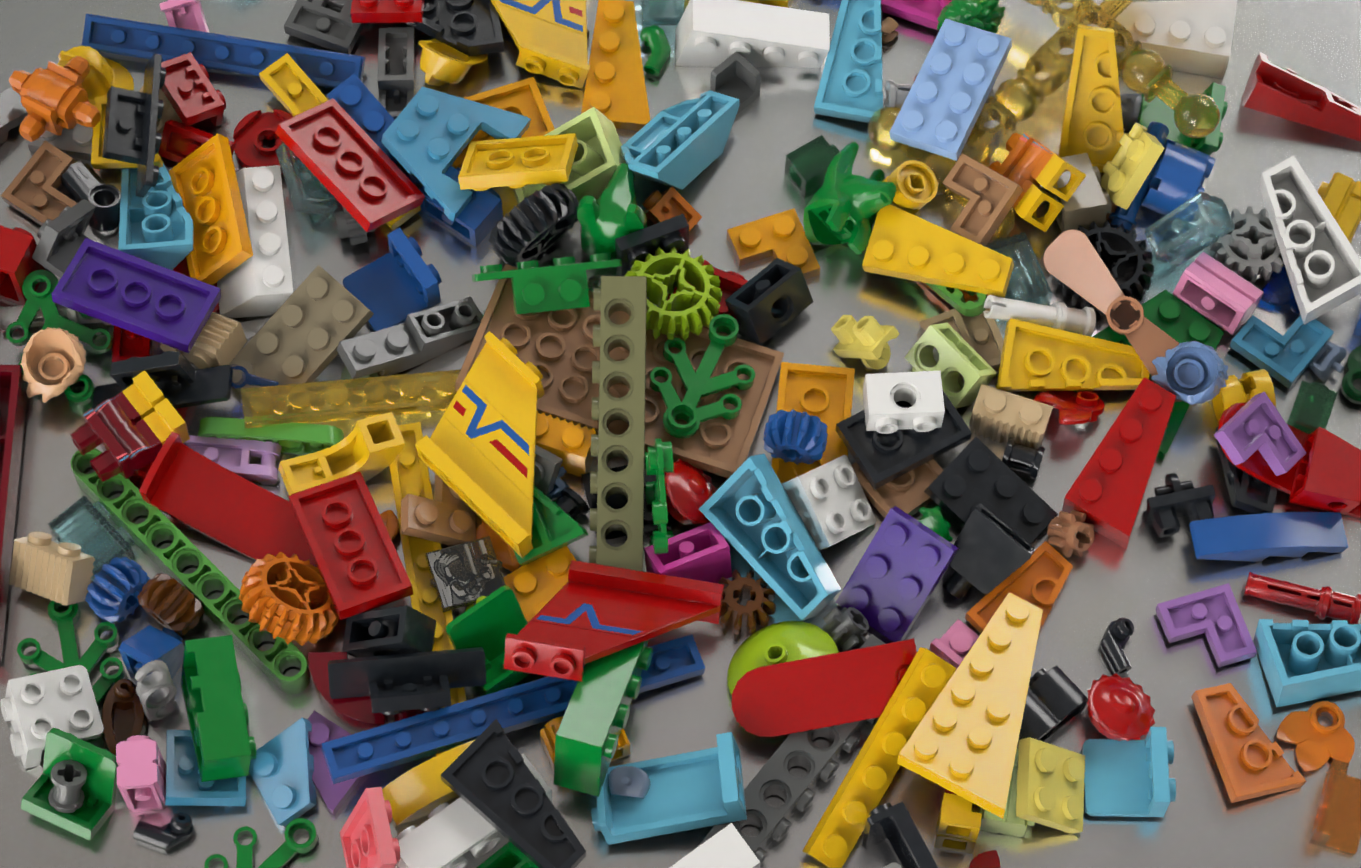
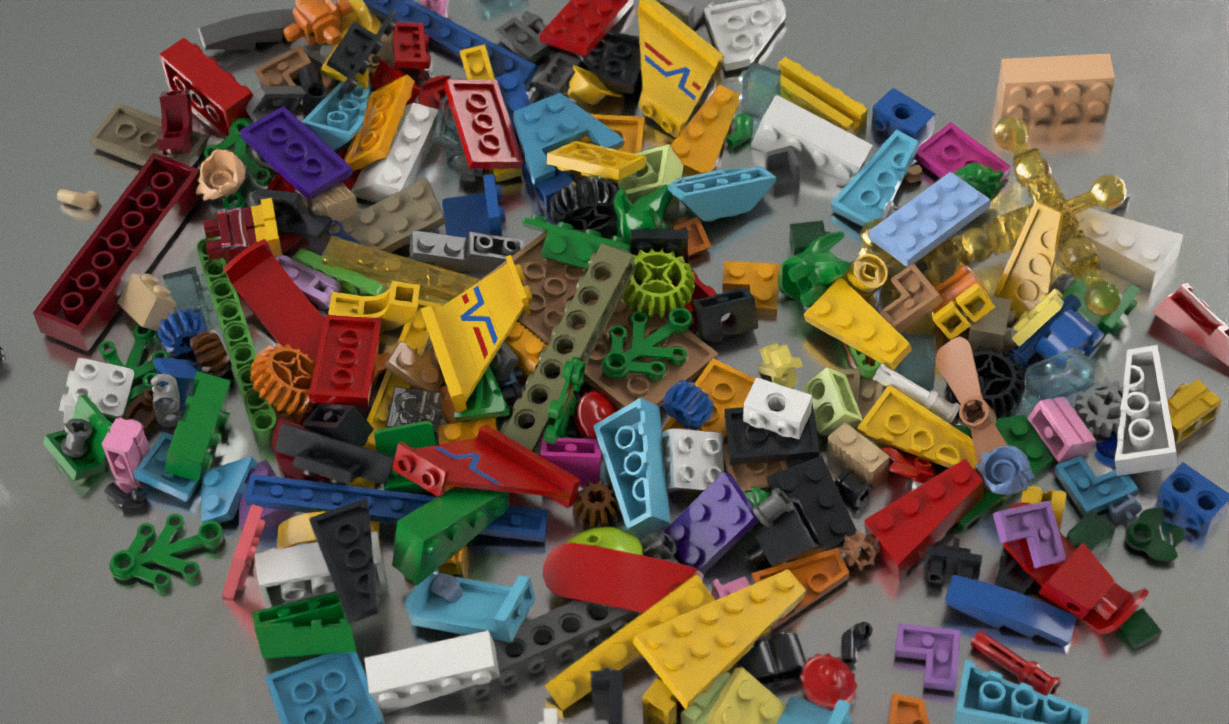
camera: 30 degrees right, 10 degrees down
none -> dark grey bush [752,487,793,528]

